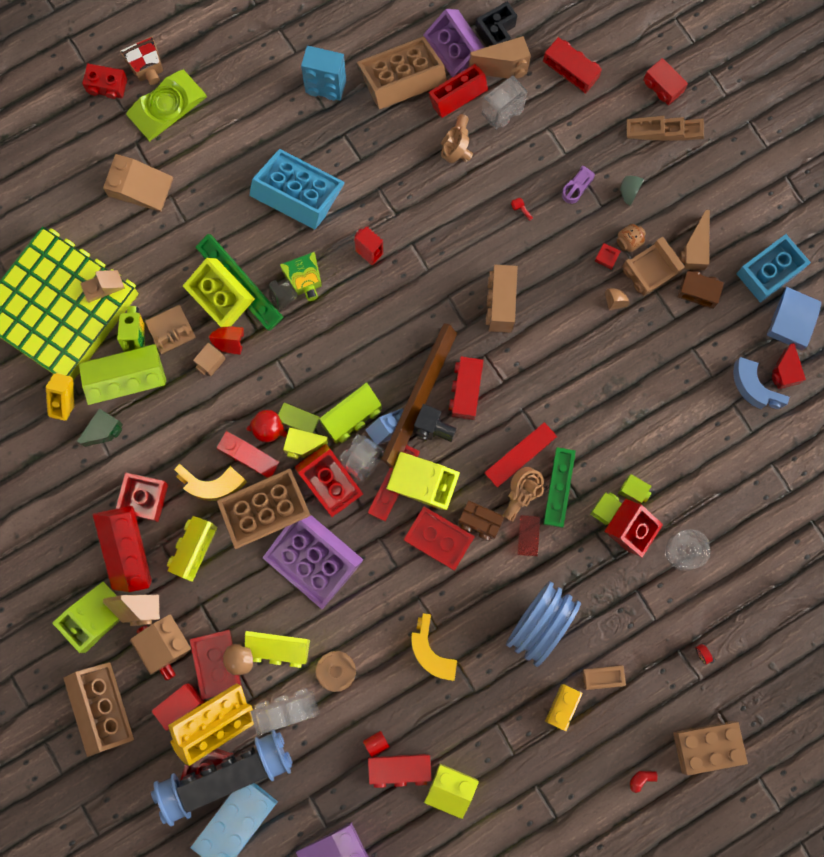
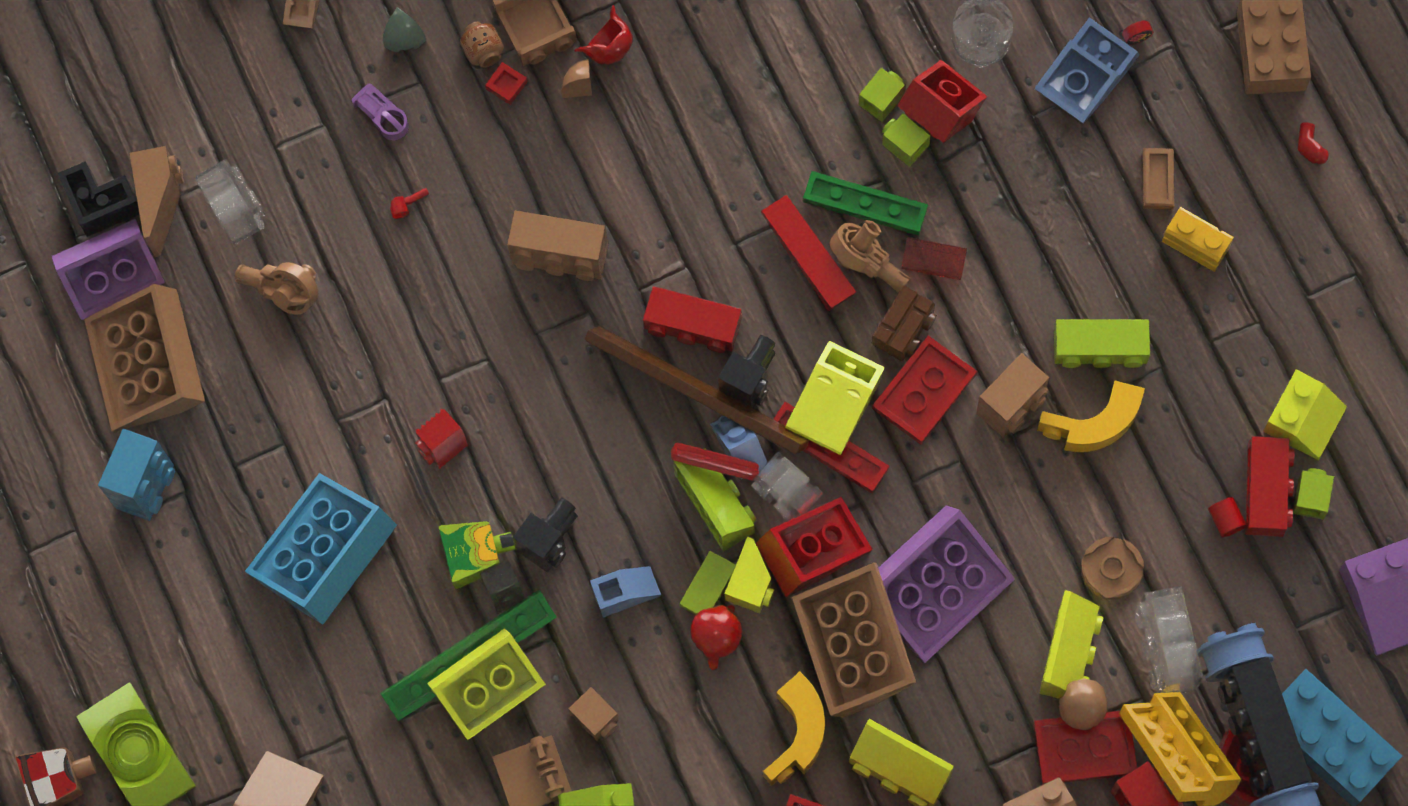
camera: 75 degrees left, 5 degrees down
red brick [209,326,244,355] -> none
slope [217,431,280,478] -> none
red brick [428,64,489,118] -> none
medium blue wheel [506,581,581,667] -> none
red brick [543,37,602,93] -> none
none -> black brick [513,497,578,573]
none -> red hair [574,5,633,65]
none -> medium blue slope [590,566,661,617]
none -> red axle [671,443,759,481]
none -> medium nougat brick [976,353,1050,438]
none -> medium blue slope [1034,17,1139,124]
none -> lime brick [1054,319,1150,368]
none -> lime brick [1293,468,1334,519]

